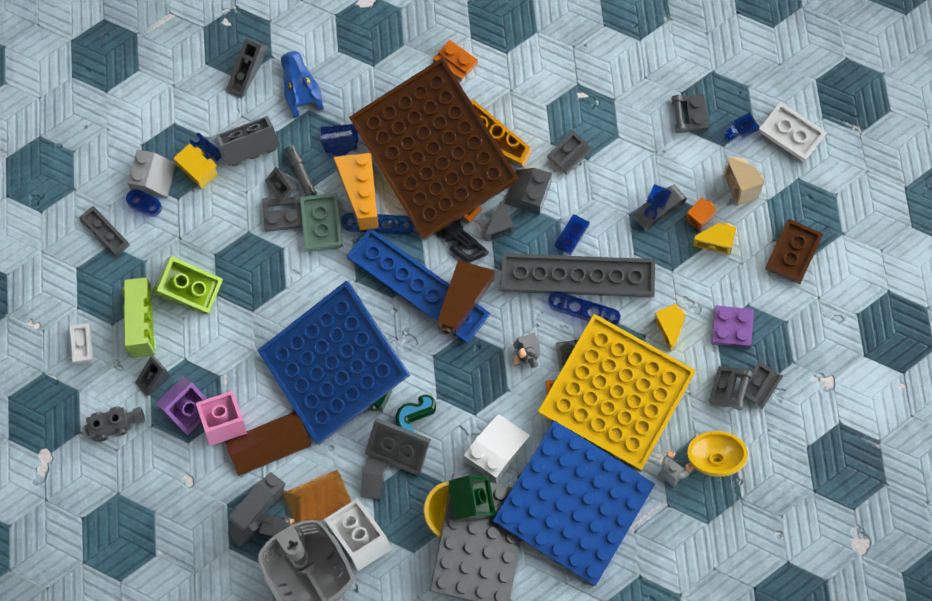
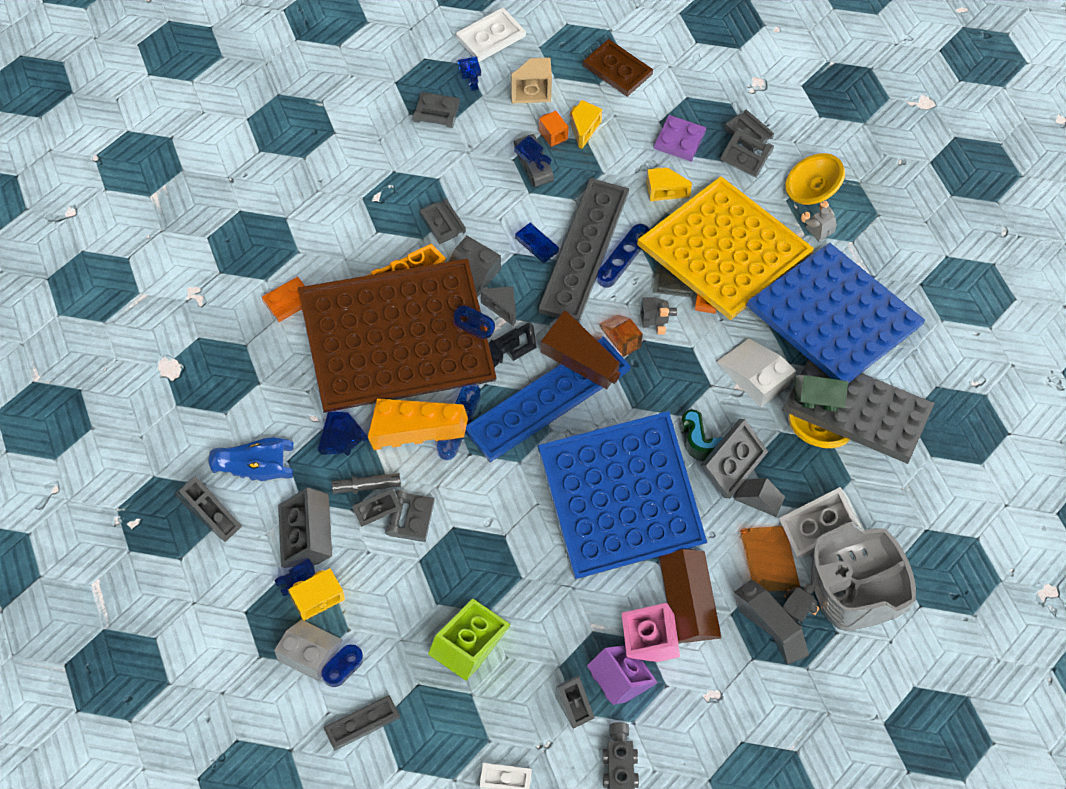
camera: 80 degrees left, 10 degrees down
lime wedge [122,277,155,358] -> none
sand green plate [300,193,343,252] -> none
none -> clear blue plate [453,306,495,339]
none -> clear orange slope [599,315,643,357]

